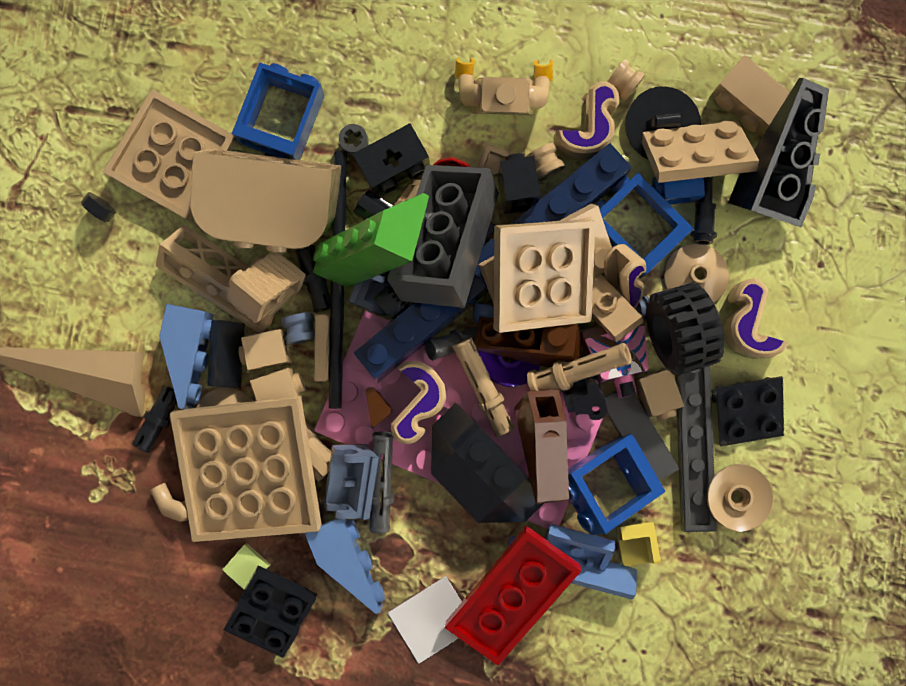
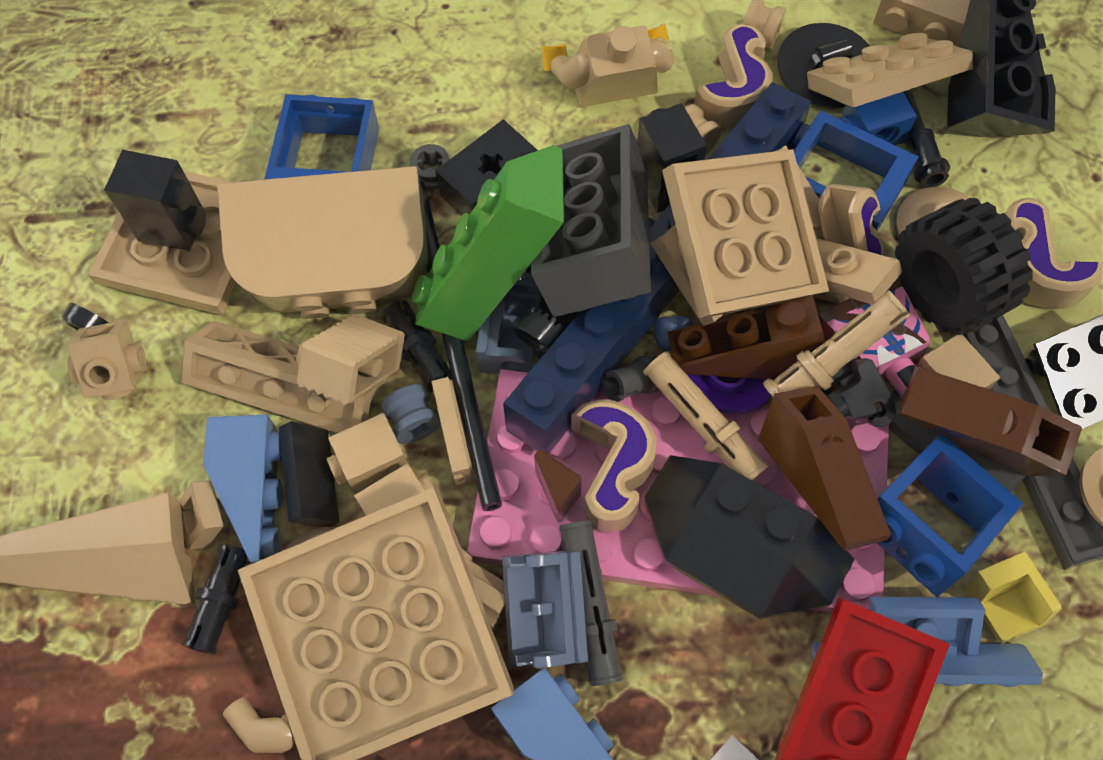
camera: 15 degrees left, 20 degrees down
none -> tan brick [66,320,147,400]
none -> black brick [104,149,206,251]
none -> tan plate [178,480,225,550]
none -> reddish brown slope [898,367,1082,476]

